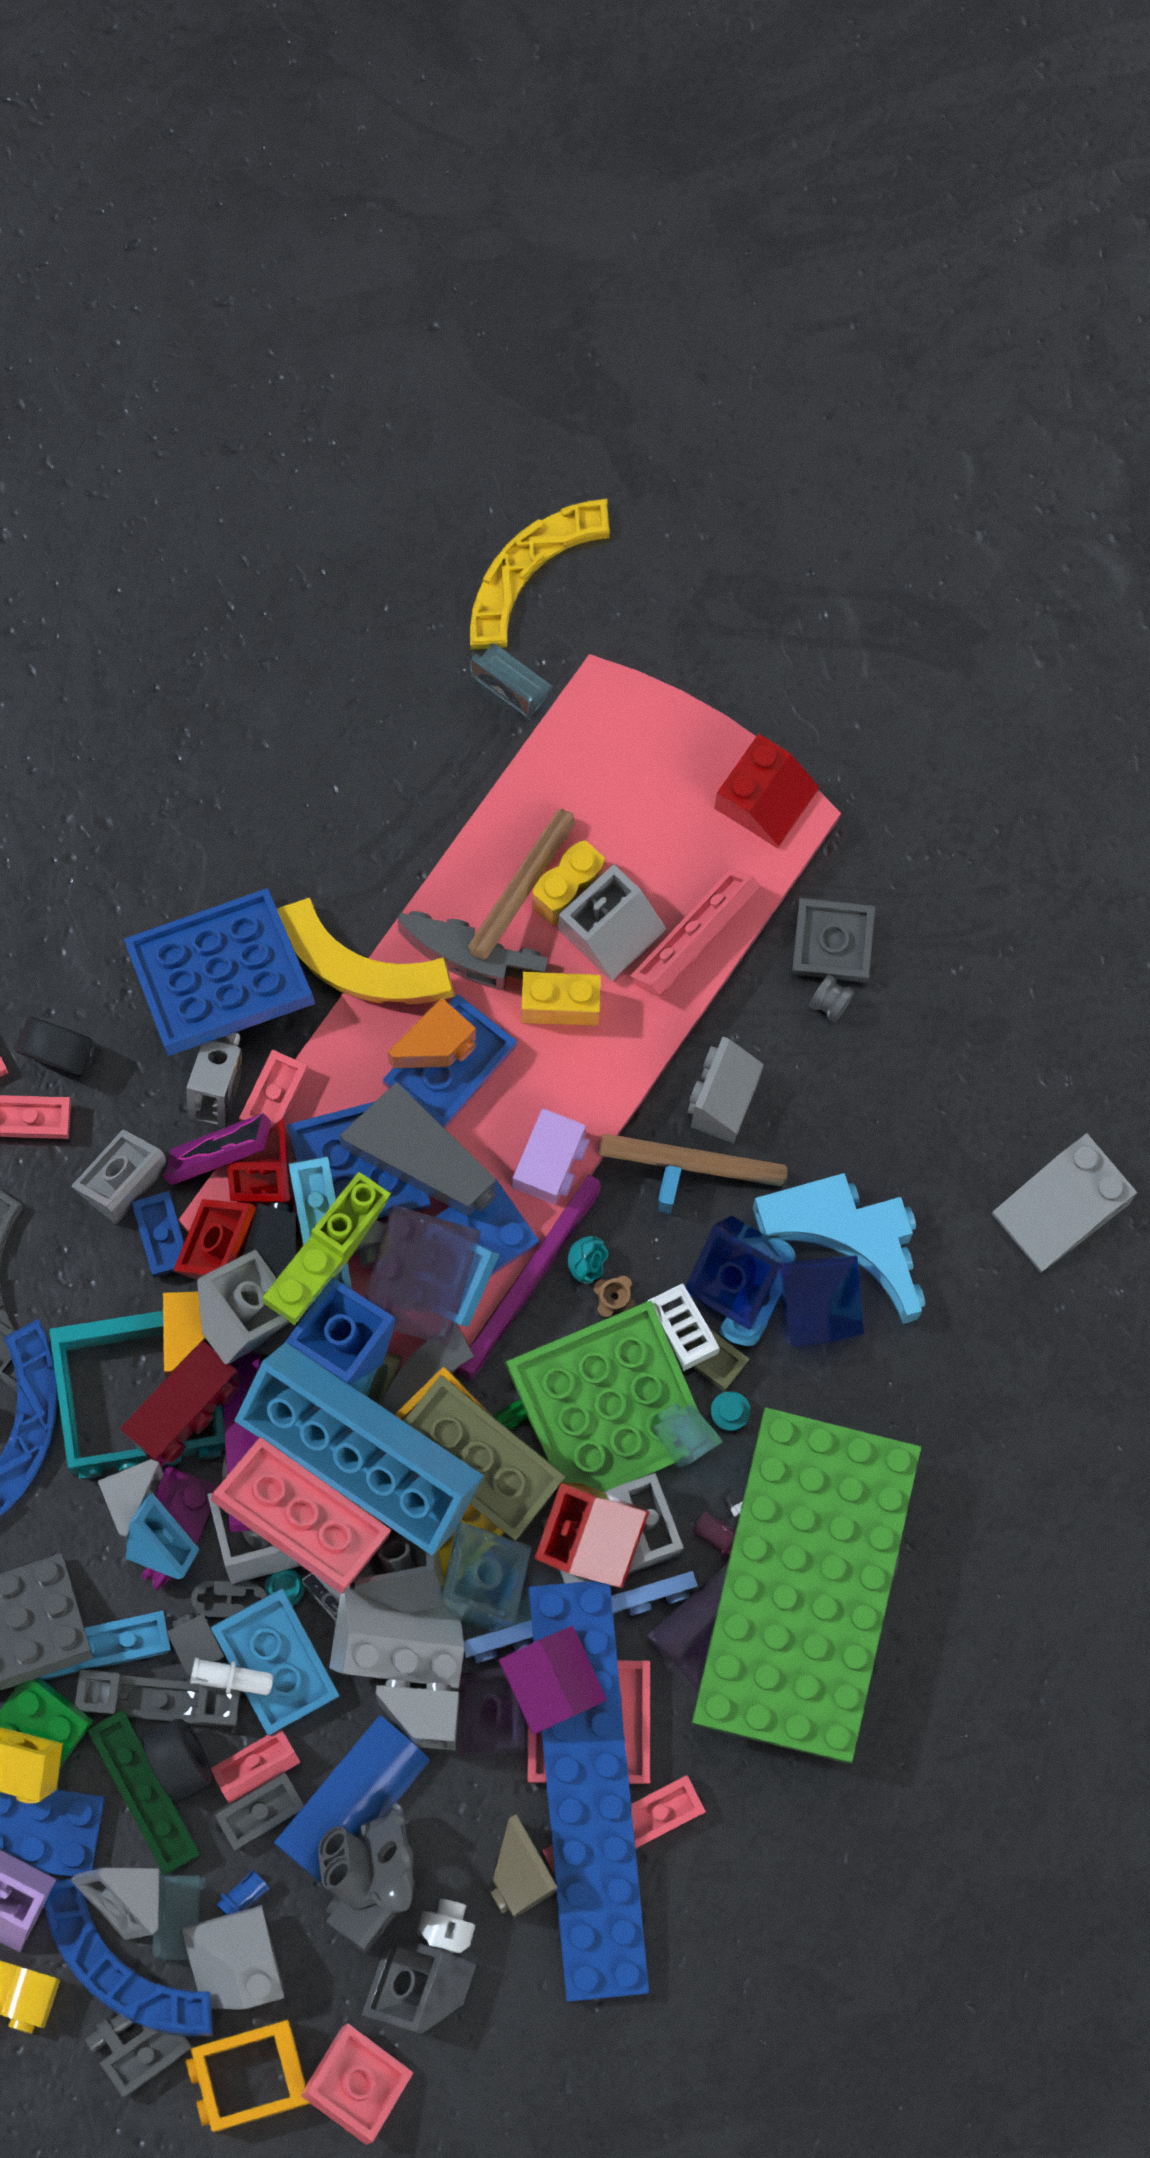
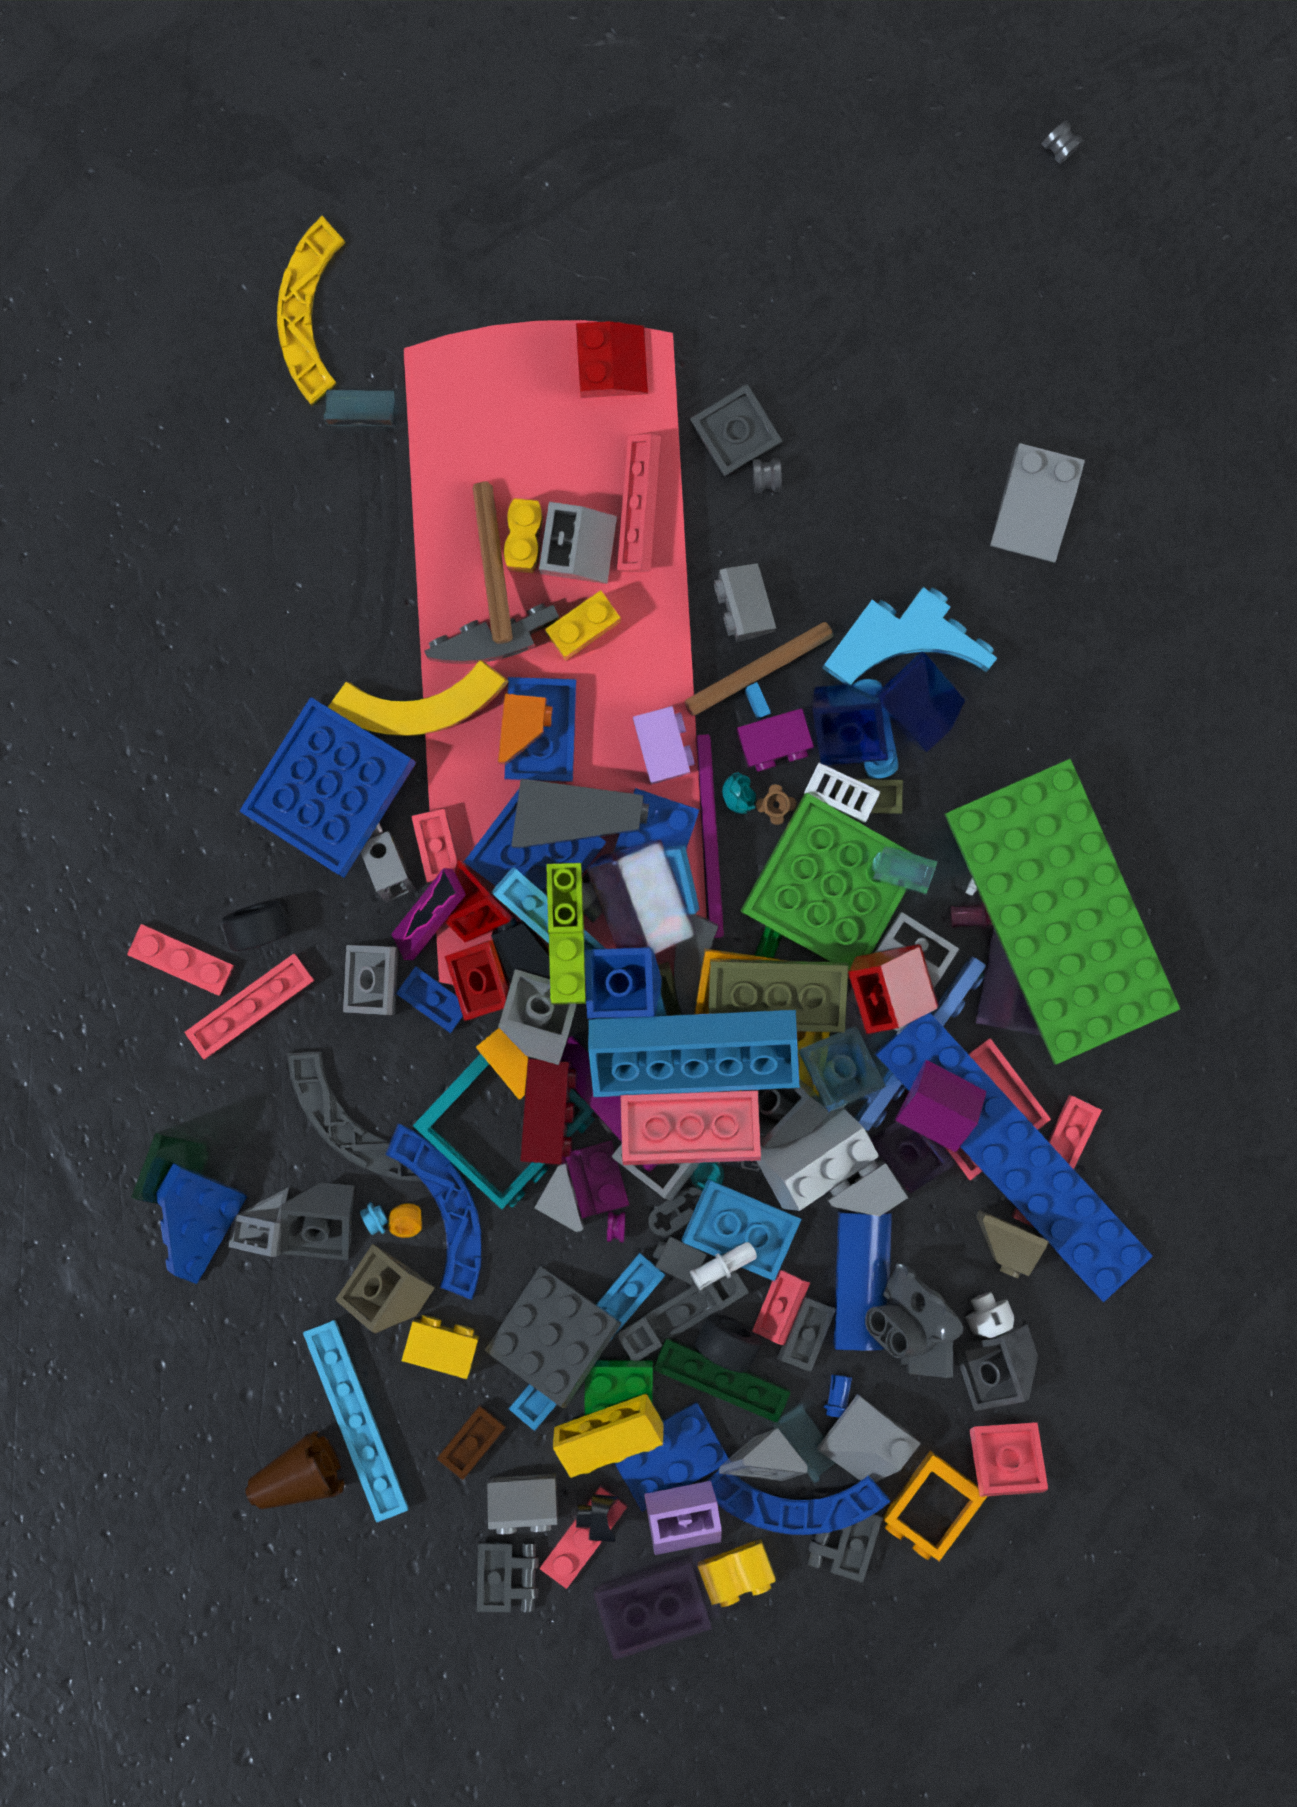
camera: 30 degrees left, 15 degrees up
dark azure slope [125,1493,200,1579] -> none
teal plate [711,1391,750,1431] -> none
none -> magenta brick [736,708,814,772]

